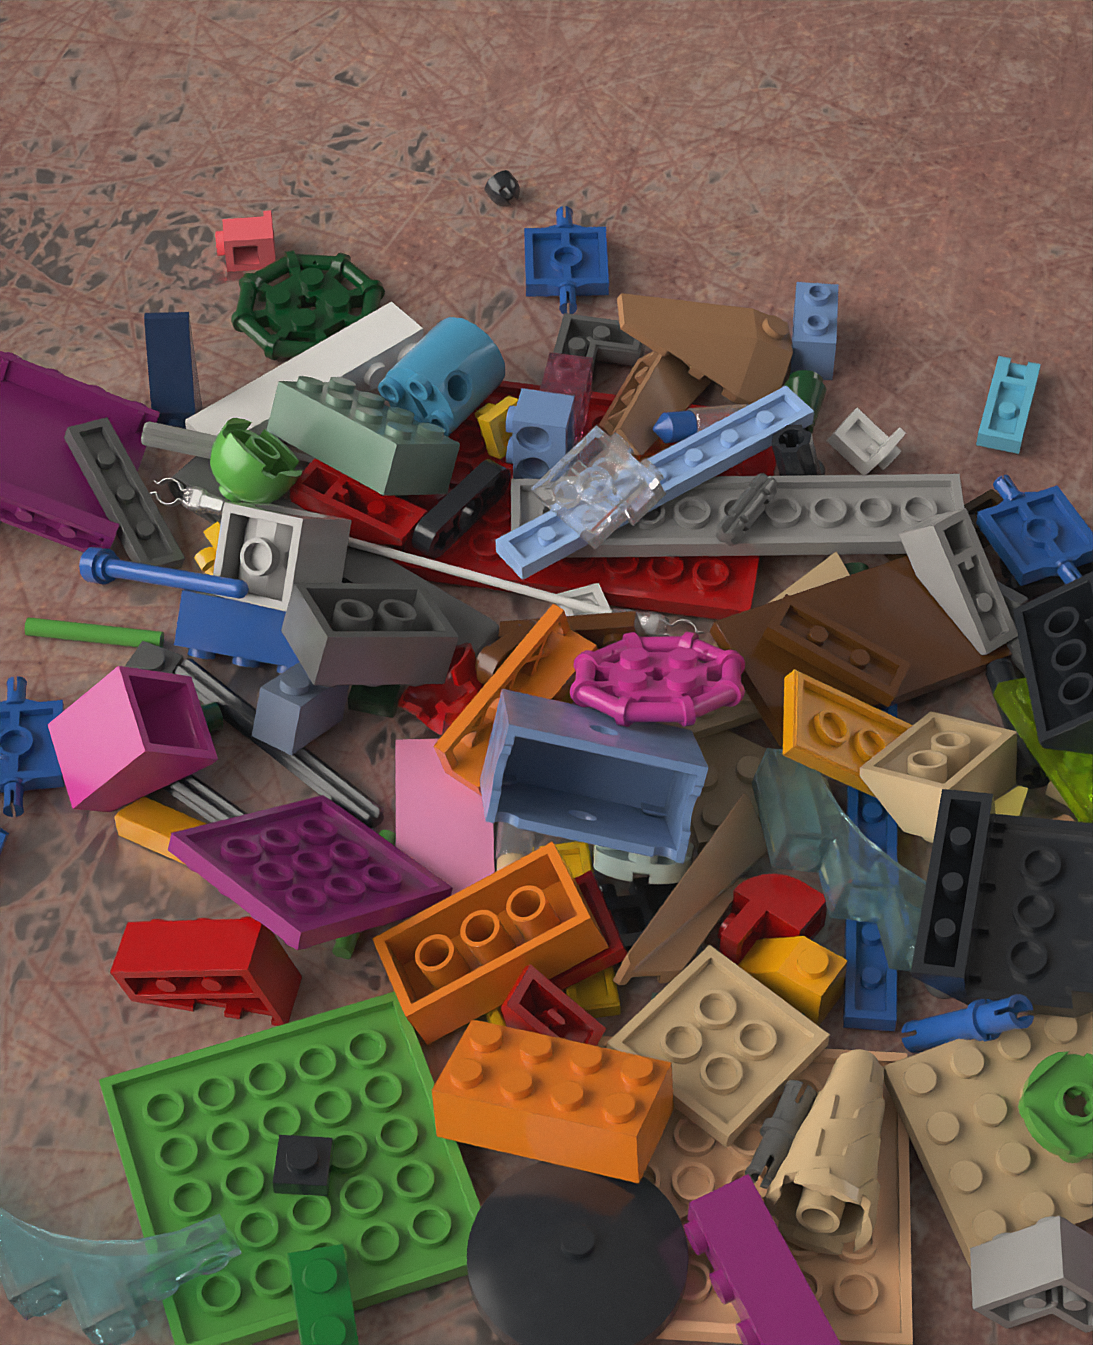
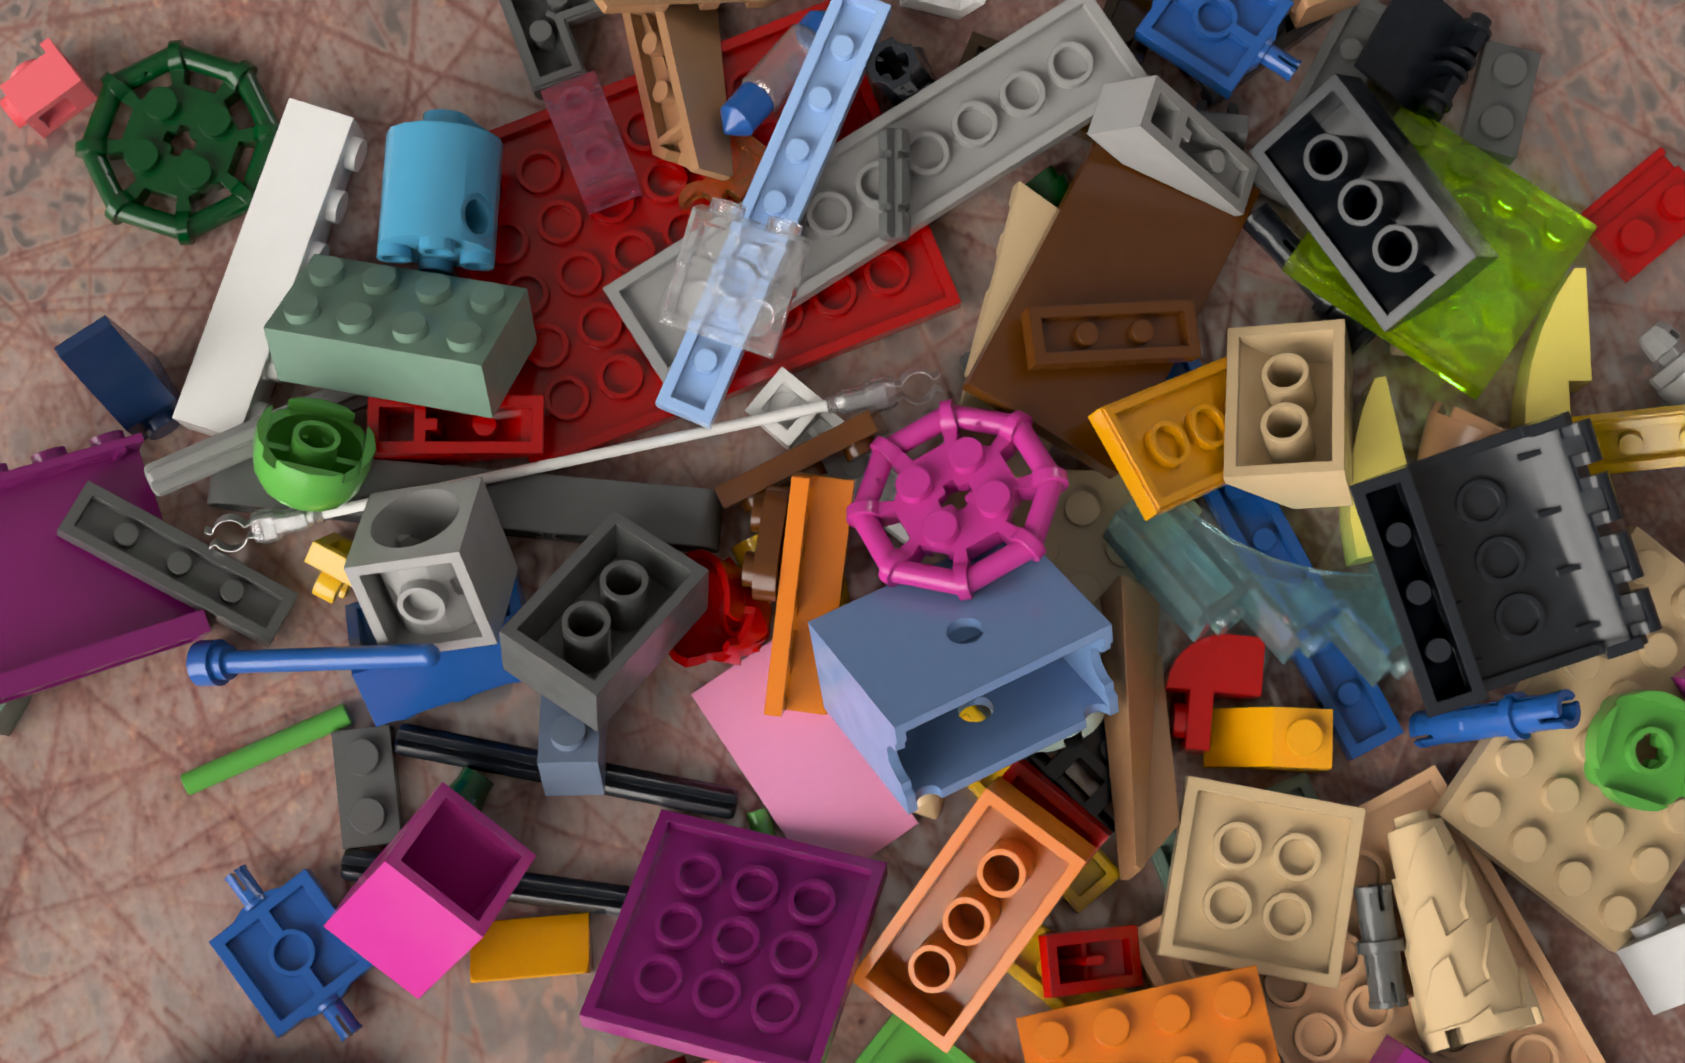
camera: 30 degrees left, 30 degrees up
black beam [412,459,511,559] -> none
yellow tile [474,396,518,459] -> none
medium blue brick [506,388,575,479] -> none

